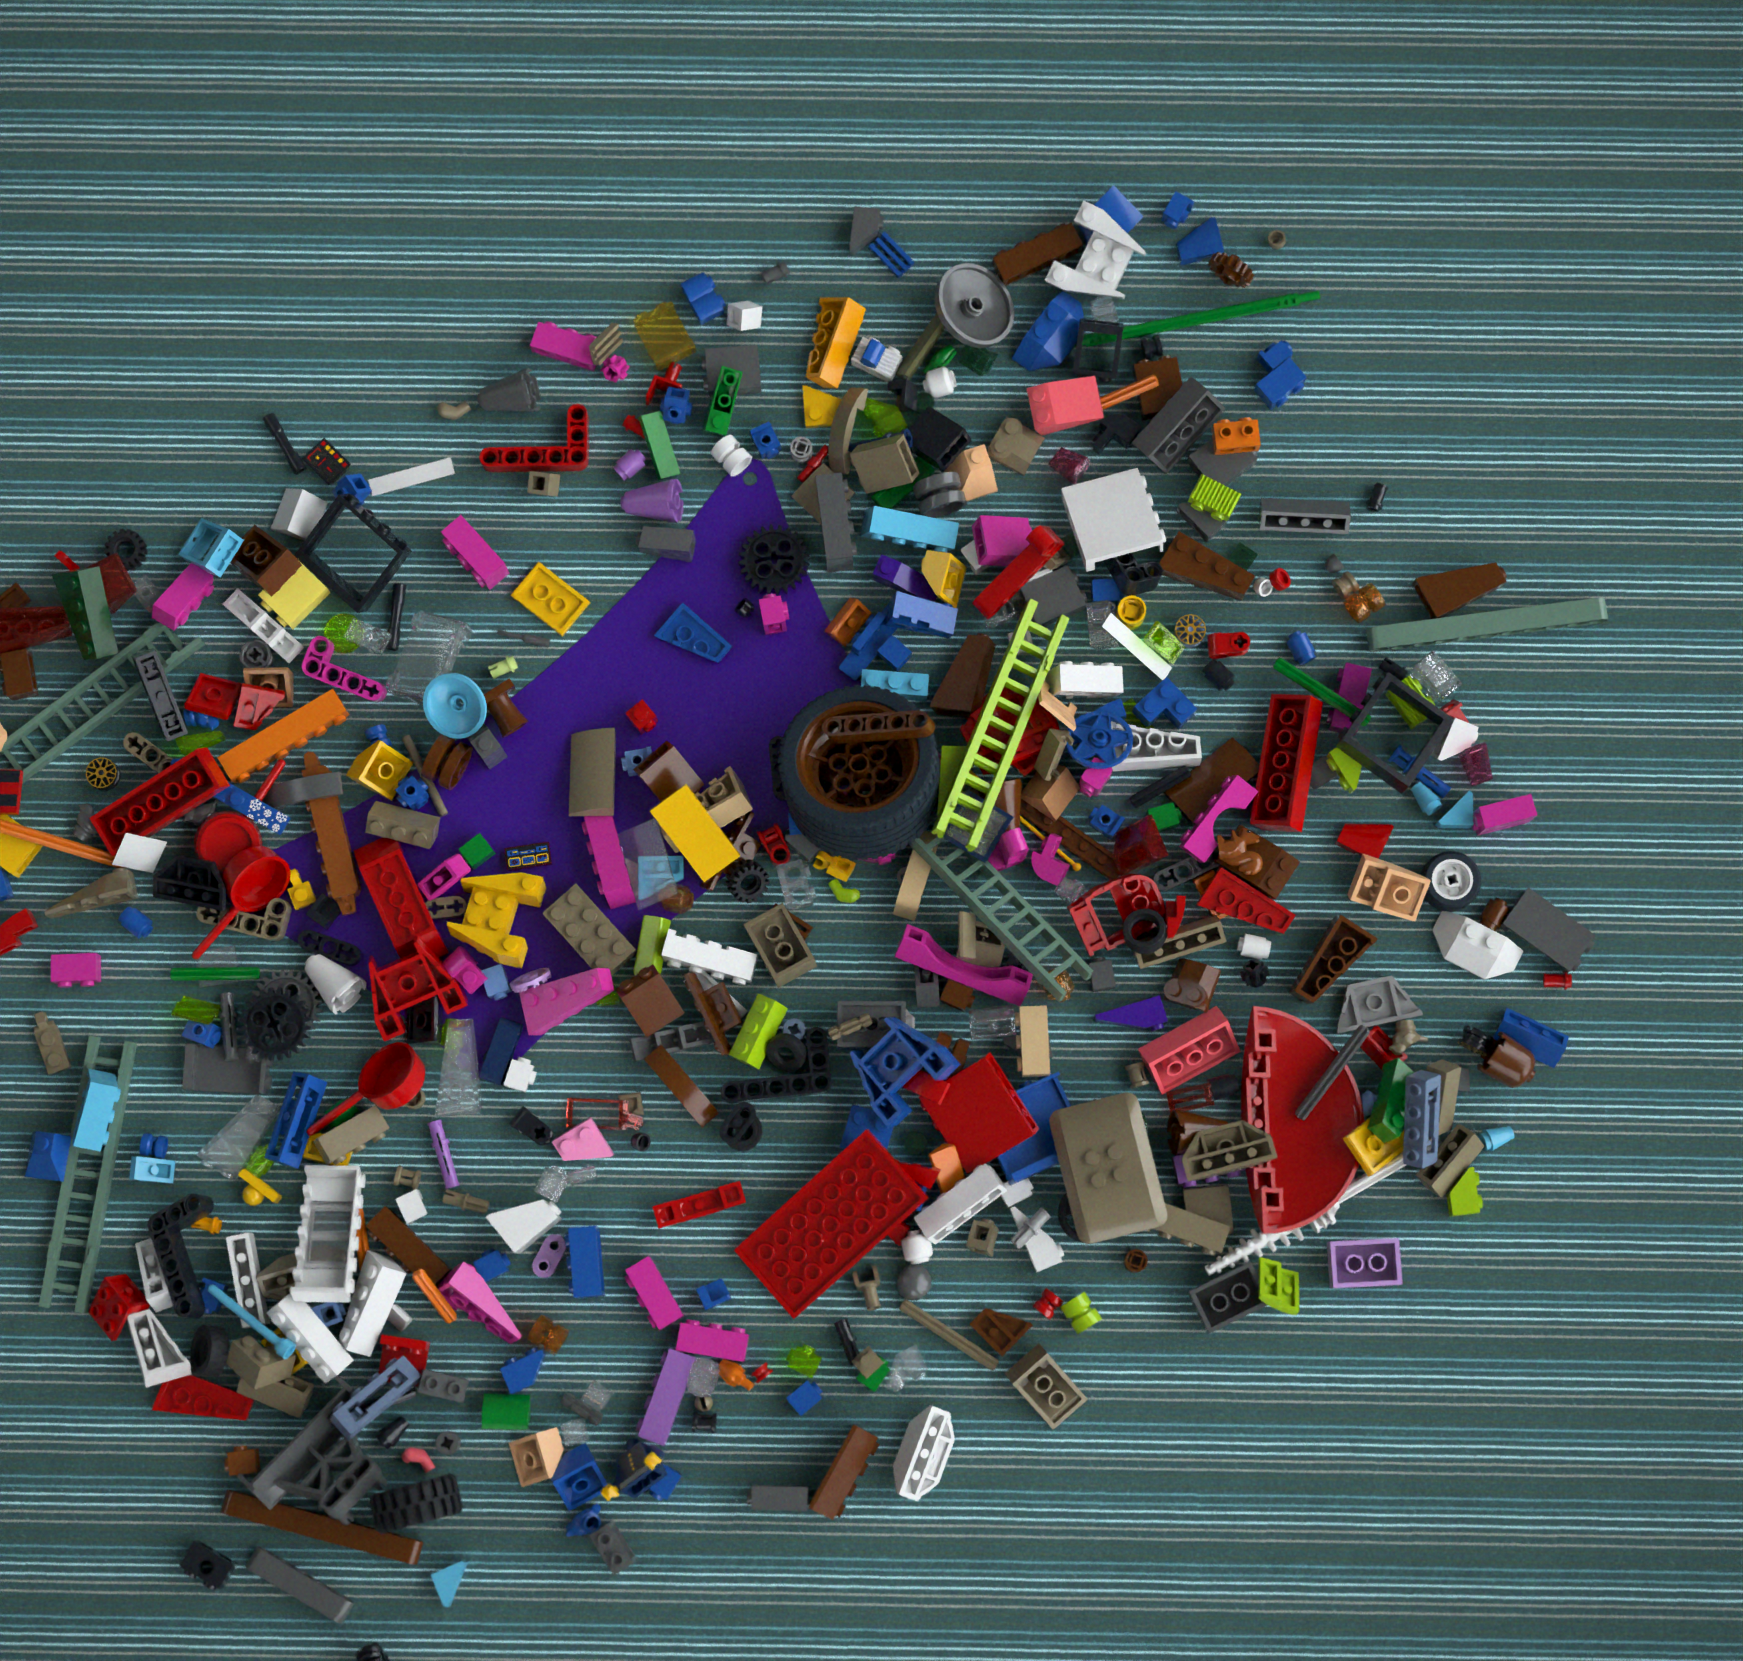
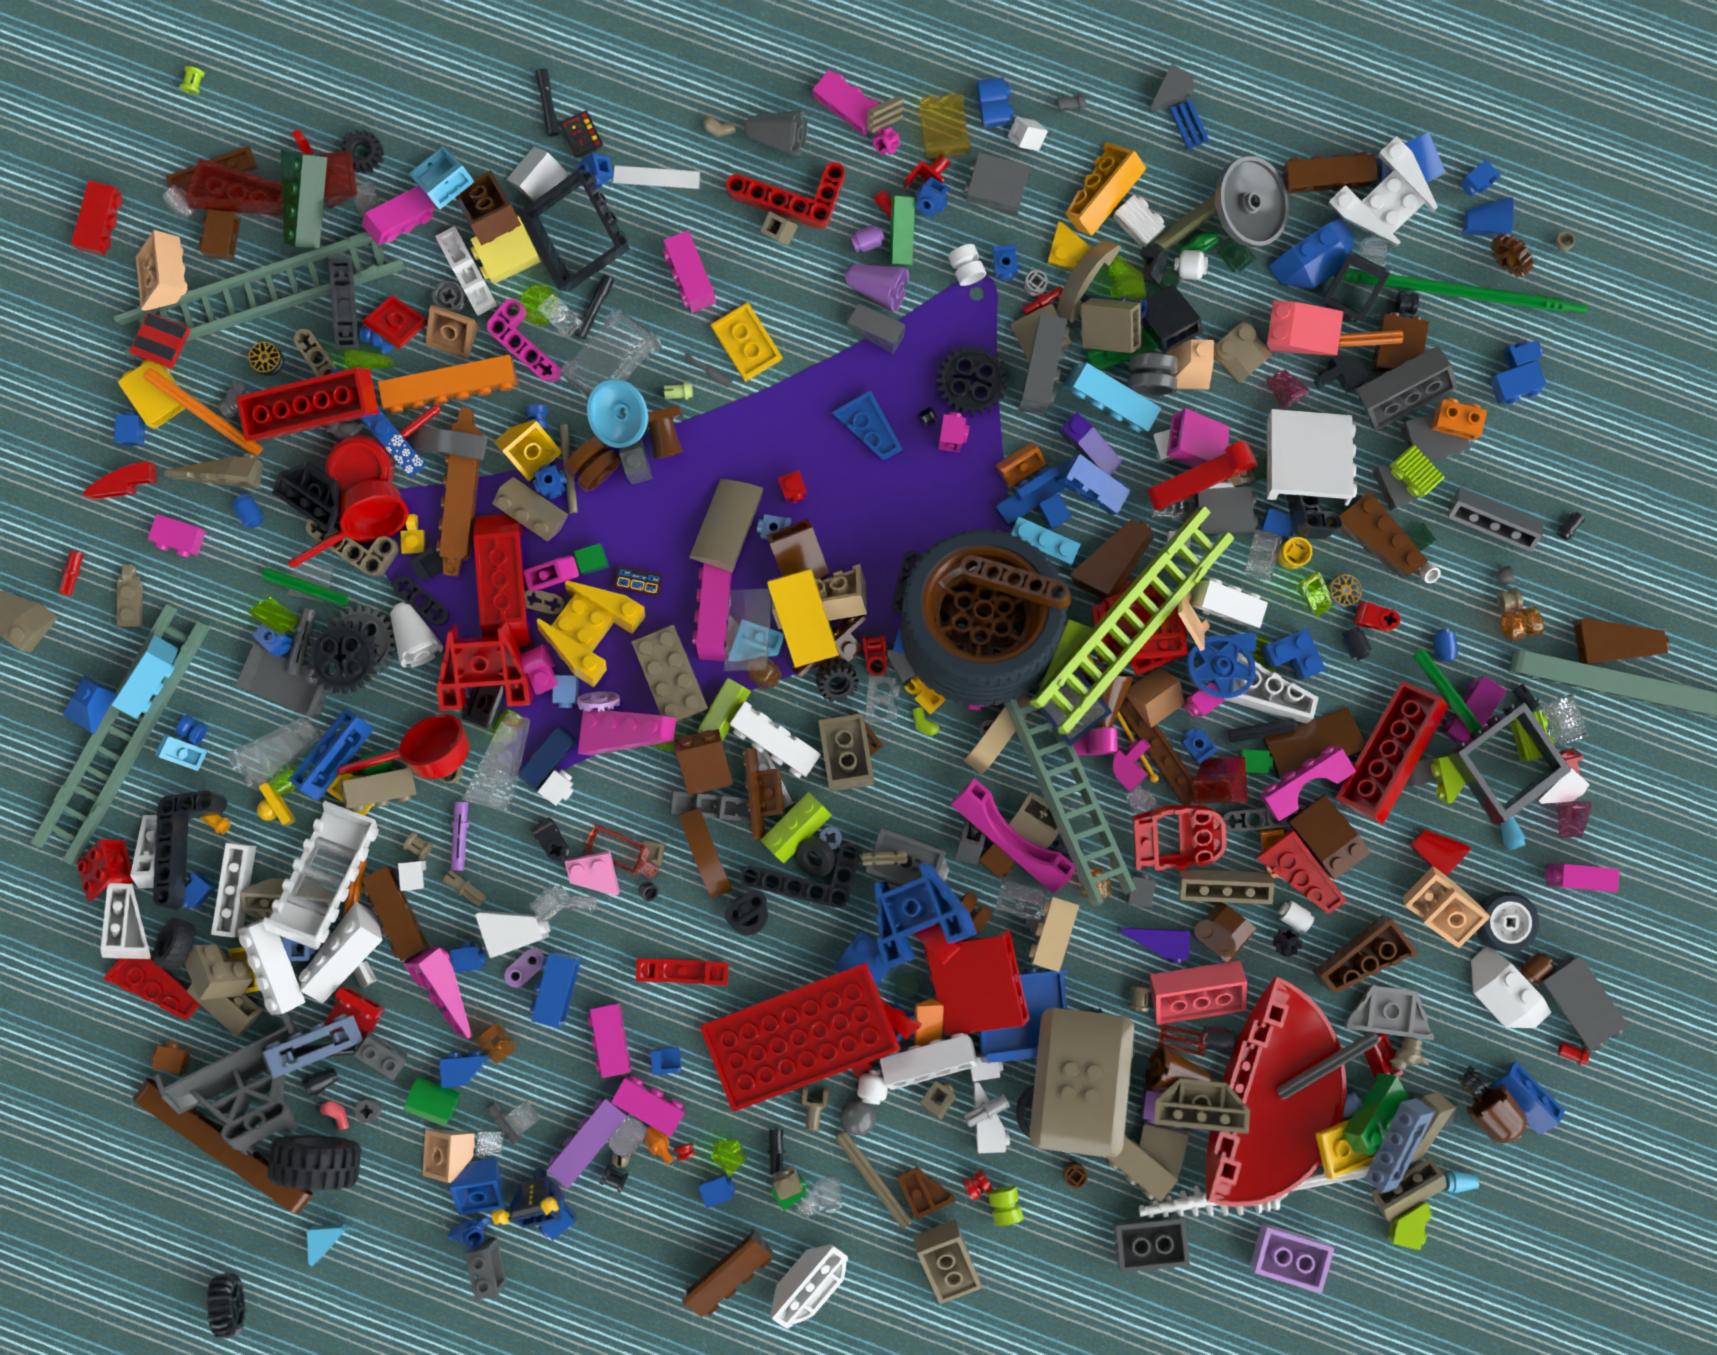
camera: 15 degrees right, 5 degrees up
white sticker [112,833,167,873] -> none
black brick [180,1540,238,1591] -> none
medium azure piece [208,1285,296,1359] -> none
red wing [234,683,285,731] -> none
dark grey beam [245,1546,354,1624] -> none
orange axle [413,1269,457,1324] -> none
green slope [702,366,743,437] -> none
dark grey brick [747,1484,809,1511] -> none
blue brick [860,339,886,368] -> none
yellow slope [921,550,967,608] -> none
dark tan slope [958,911,976,959] -> none
dark tan hinge [1034,729,1074,781] -> none
white sticker [1102,613,1172,680] -> none
black tyre [1123,909,1166,954] -> none
red slope [1164,895,1186,938] -> none
dark orange animal [1217,828,1263,875] -> none
lime slope [1258,1257,1299,1316] -> none
red tile [1269,568,1291,591] -> none
blue pin [1388,744,1452,798] -> none
medium azure slope [1435,790,1473,828] -> none

